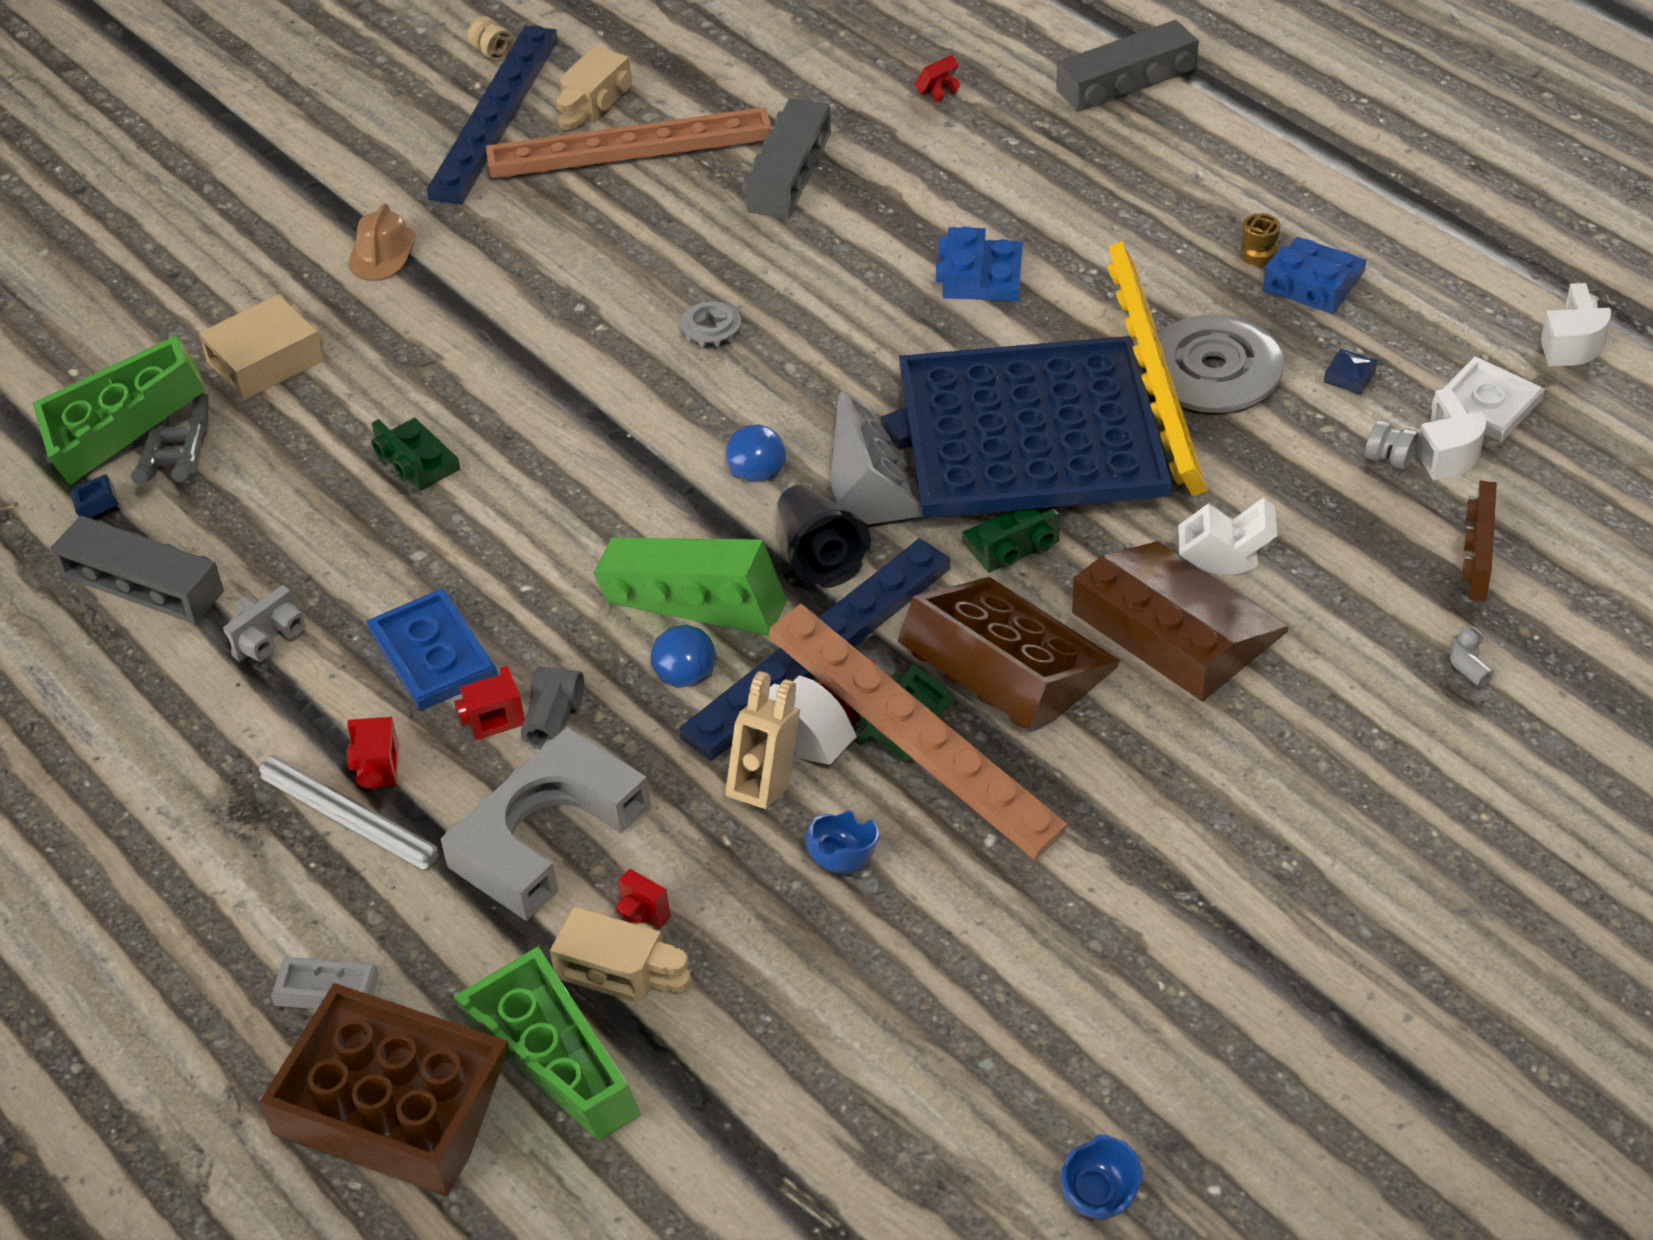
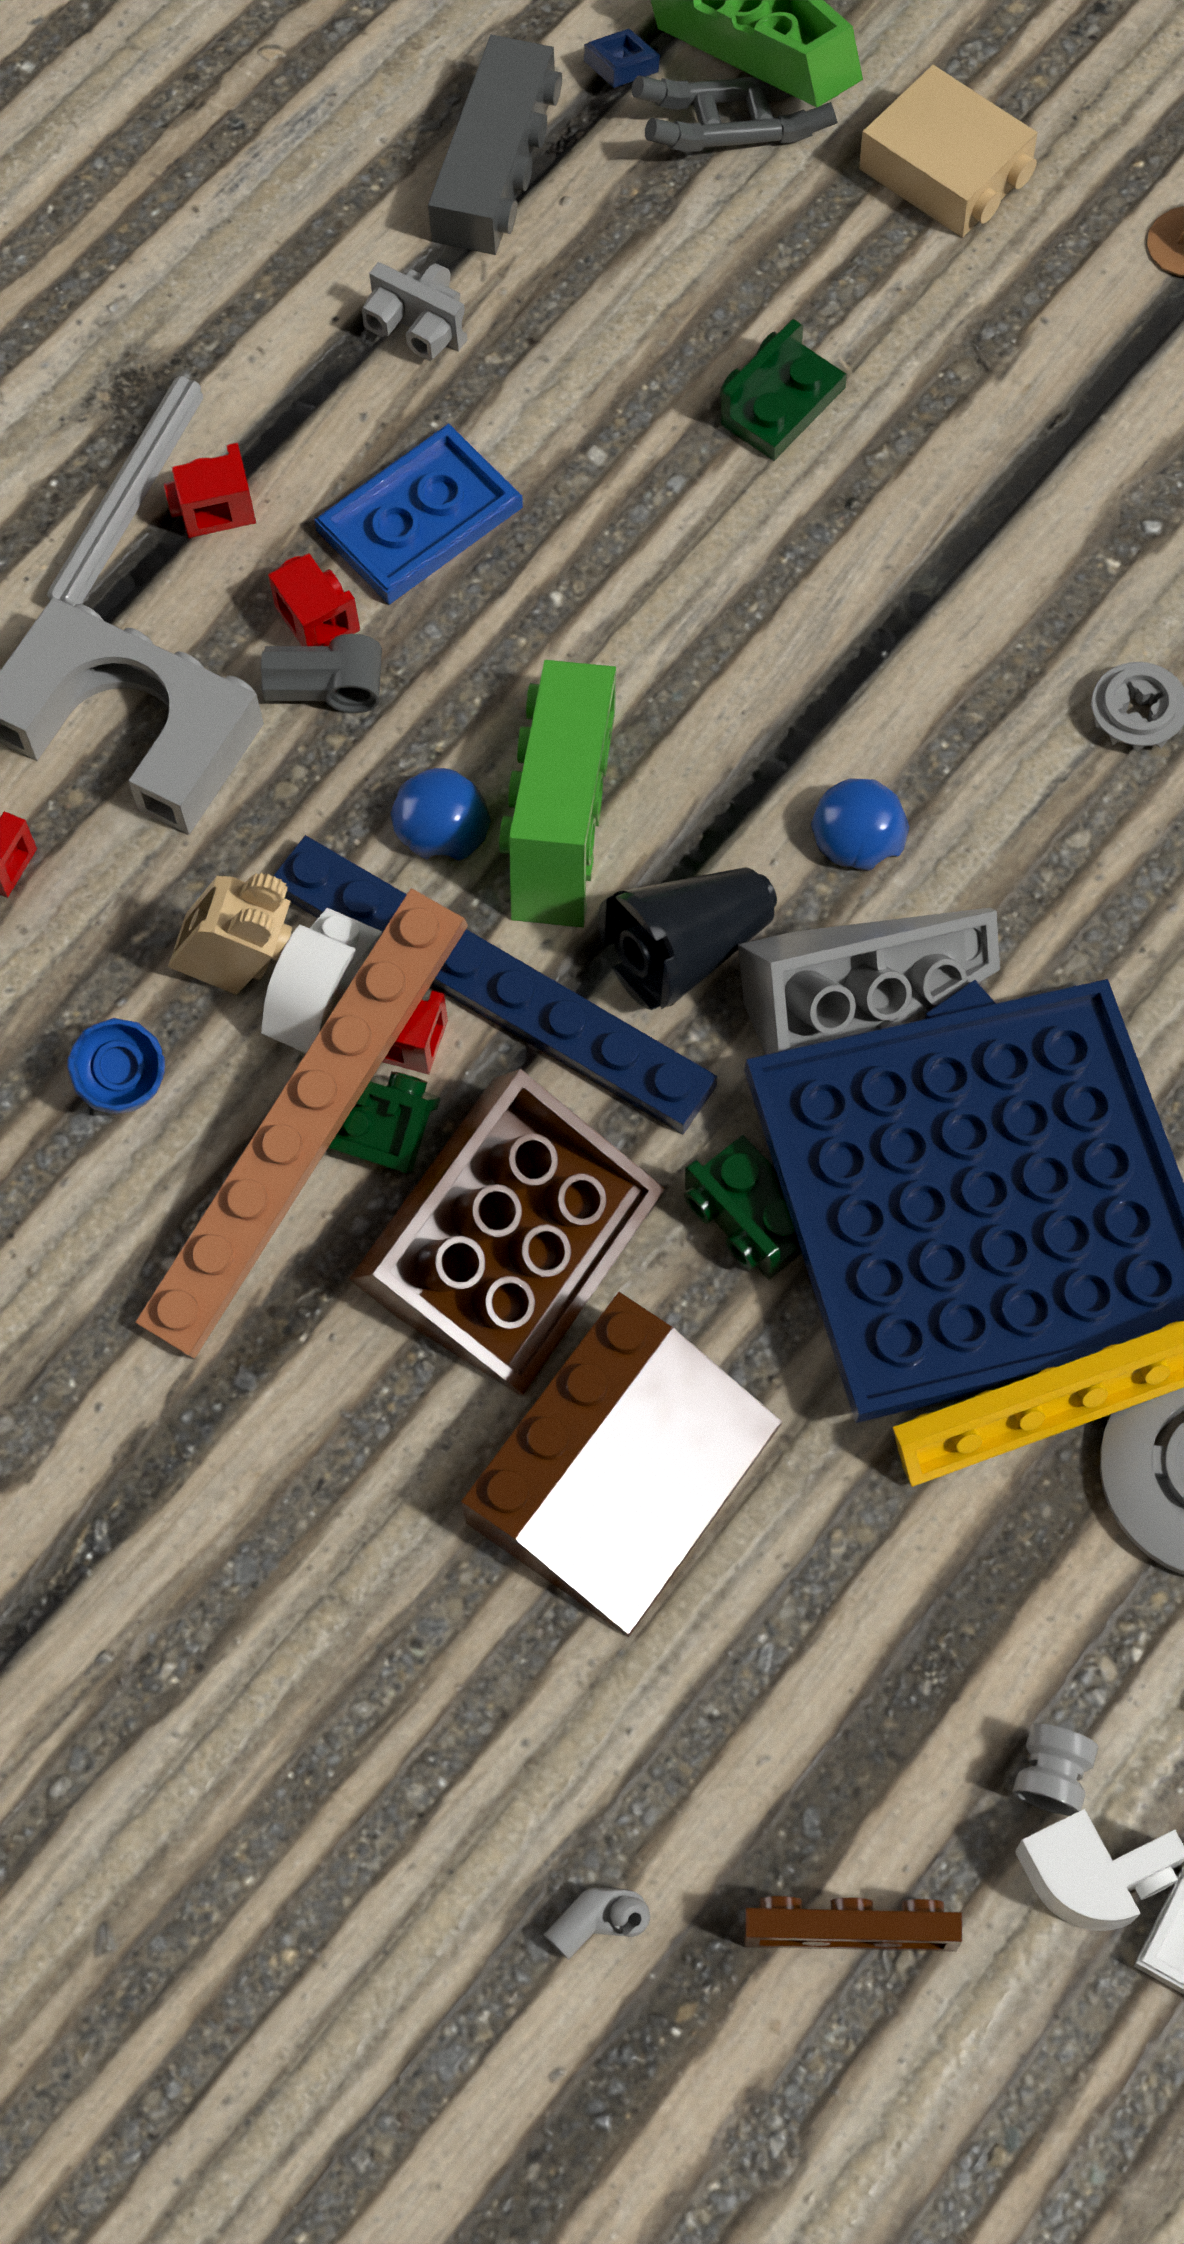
camera: 80 degrees right, 20 degrees up
white brick [1178,498,1278,575] -> none

